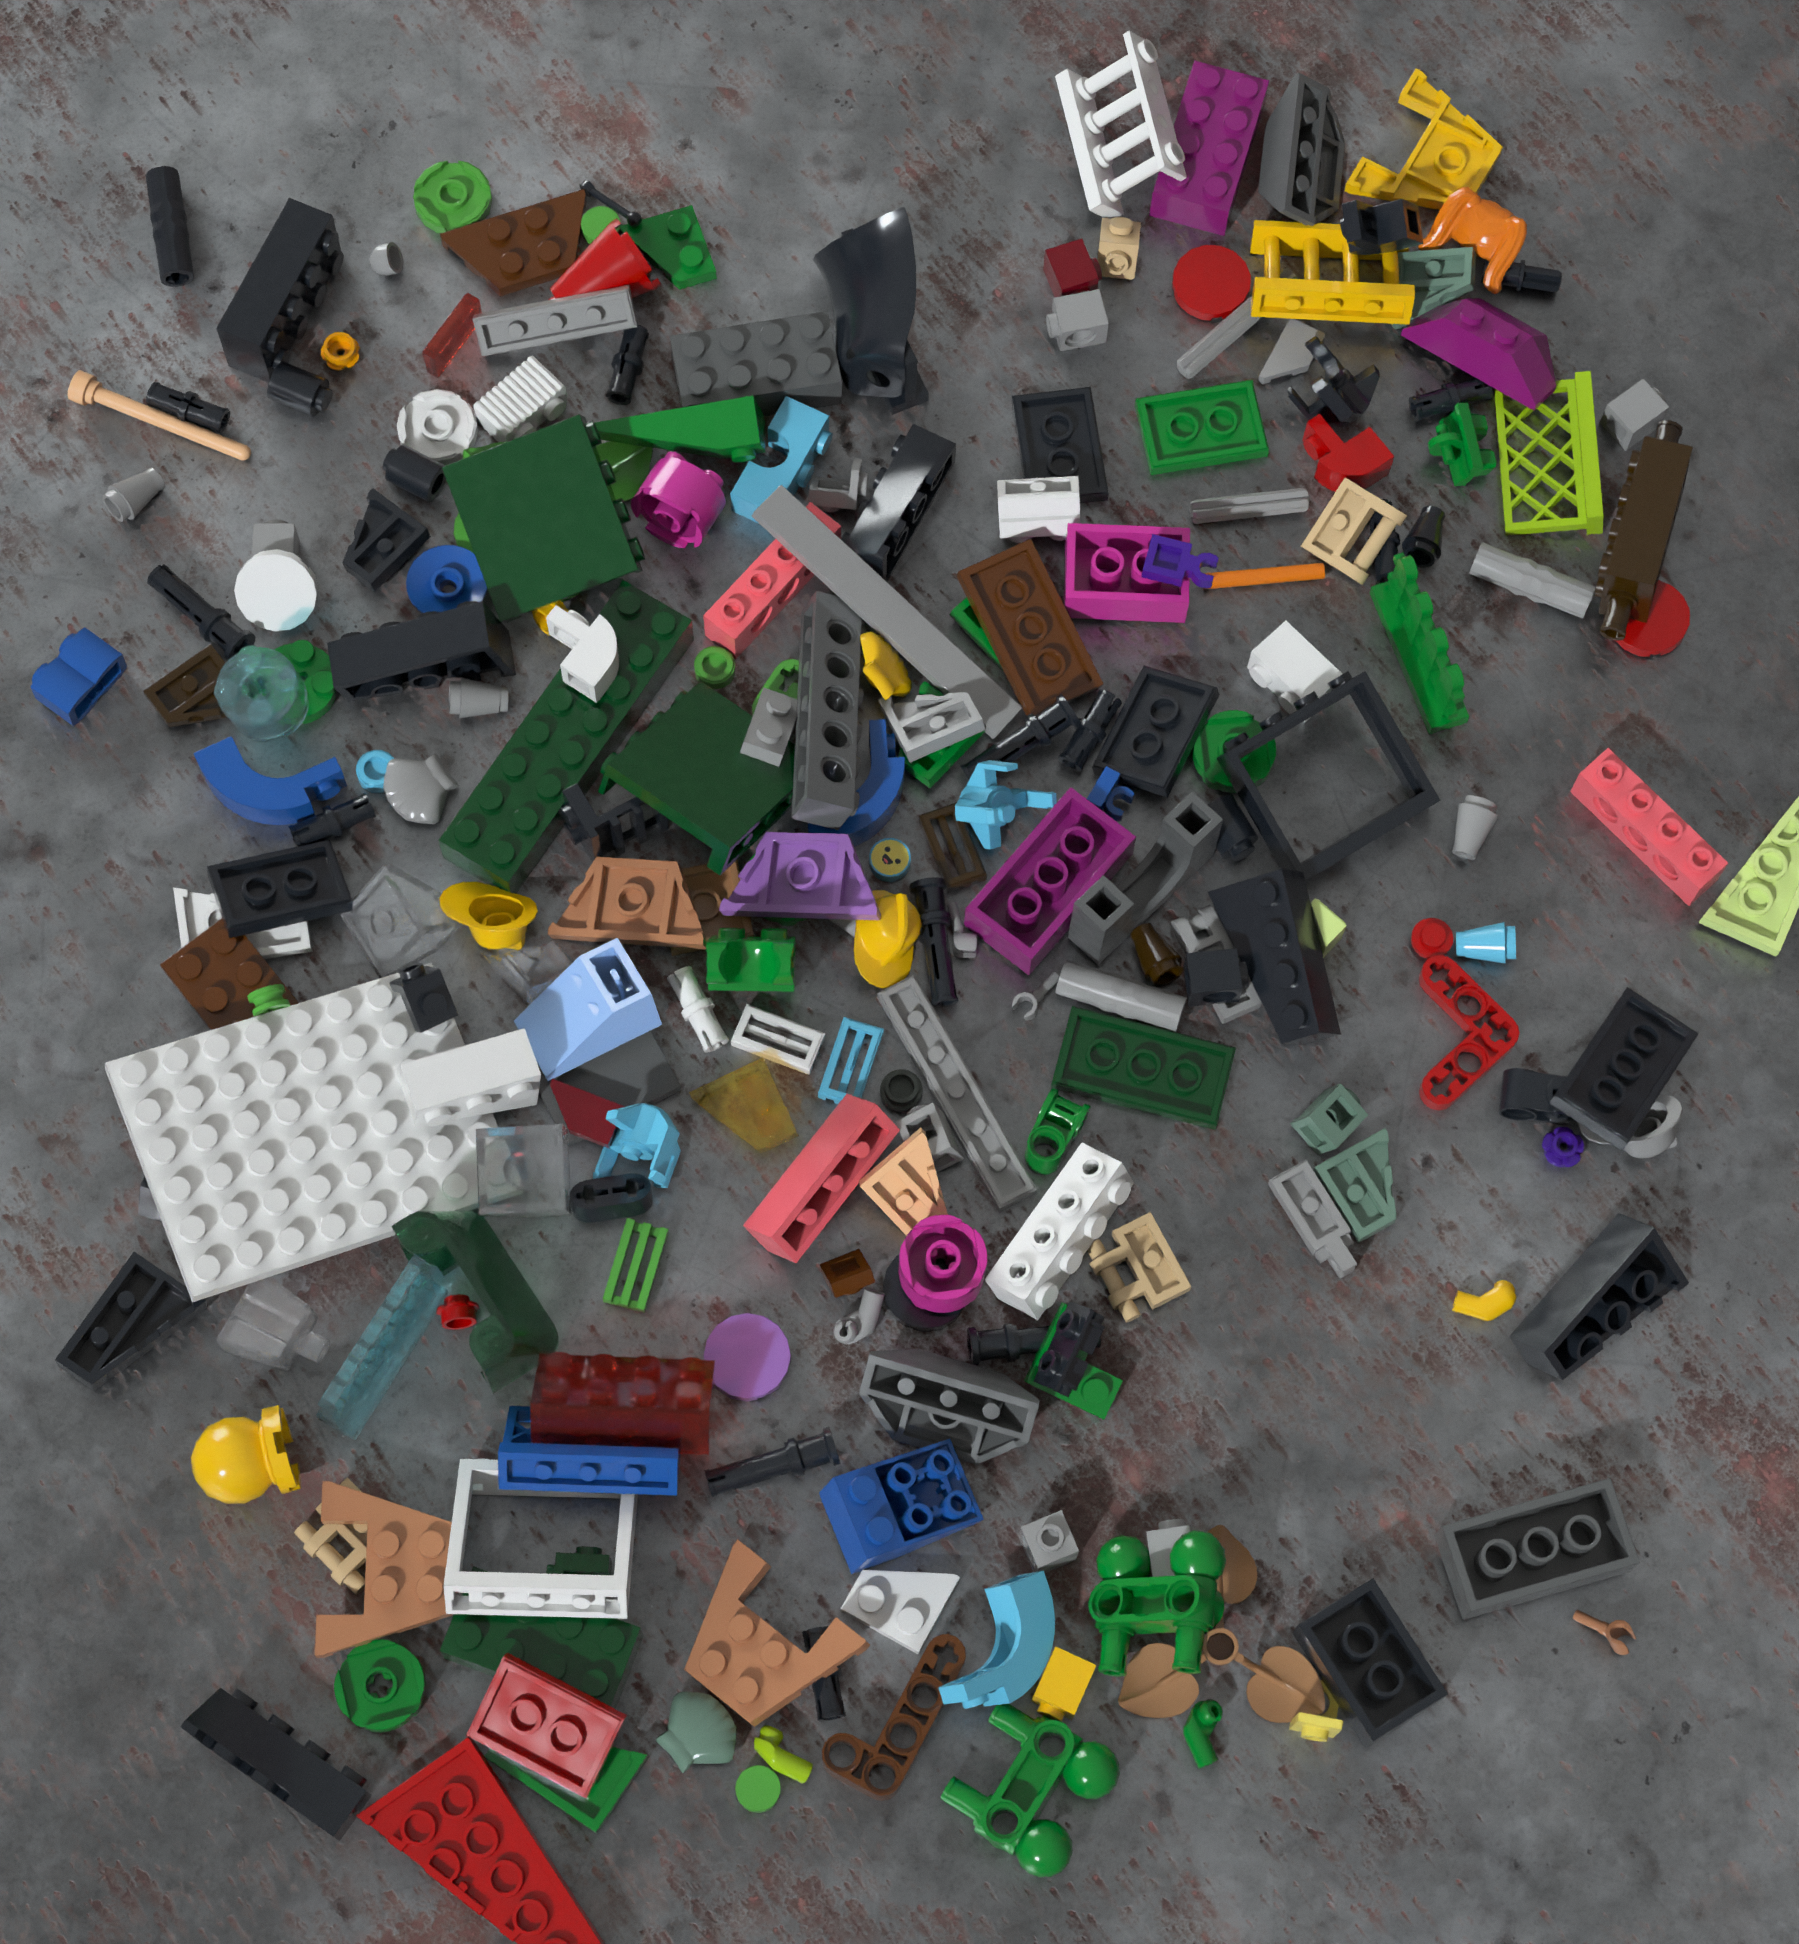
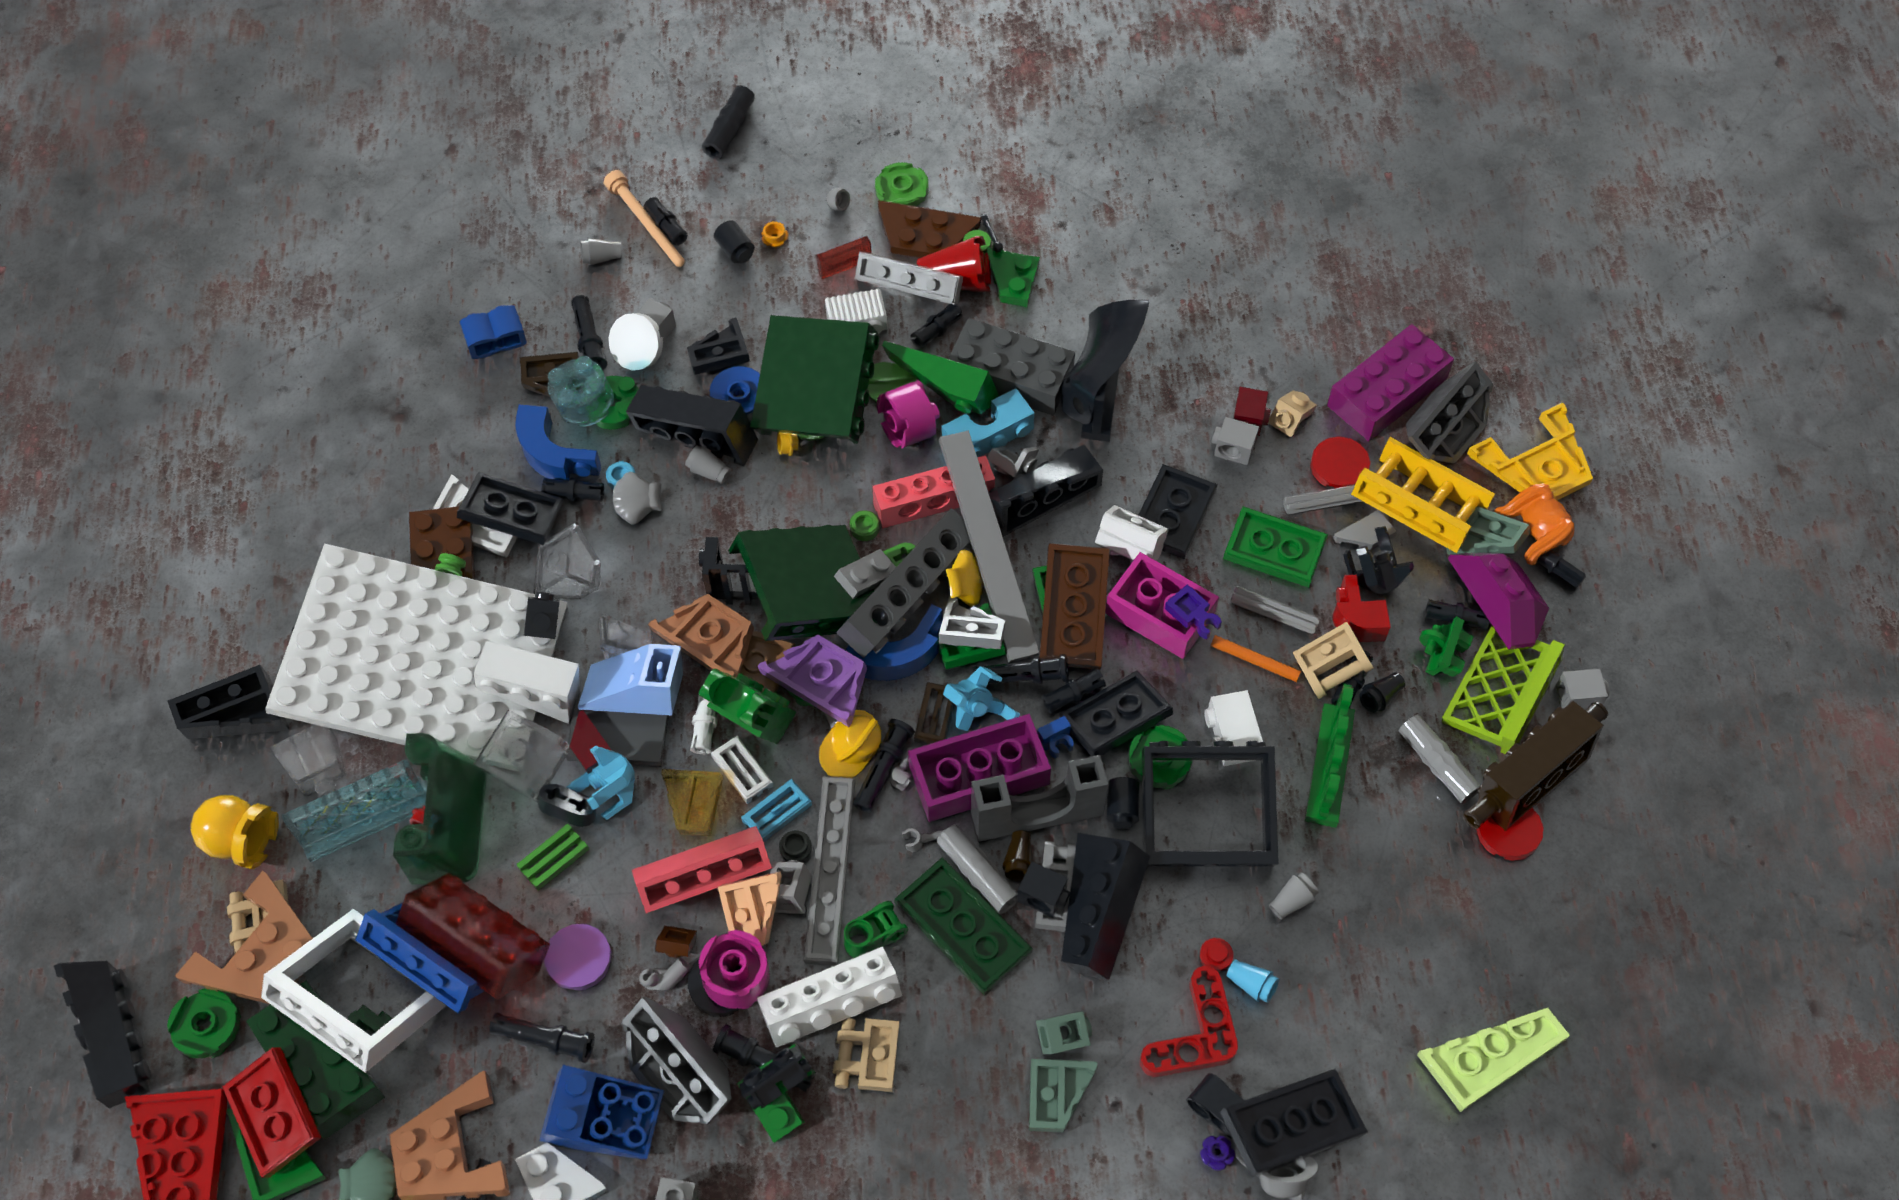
camera: 35 degrees right, 10 degrees down
black brick [216,198,344,383] -> none
black brick [383,444,446,502] -> none
white tile [397,389,478,465] -> none
dark green brick [438,580,694,894] -> none
yellow piece [439,882,538,950] -> none
white brick [546,605,619,703] -> none
light yellow tile [869,838,911,882] -> none
white fence [1055,31,1187,219] -> none
light grey hinge [1268,1160,1357,1279] -> none
yellowish green slope [1311,898,1347,958] -> none
black brick [1340,199,1423,255] -> none
coral brick [1570,748,1728,906] -> none

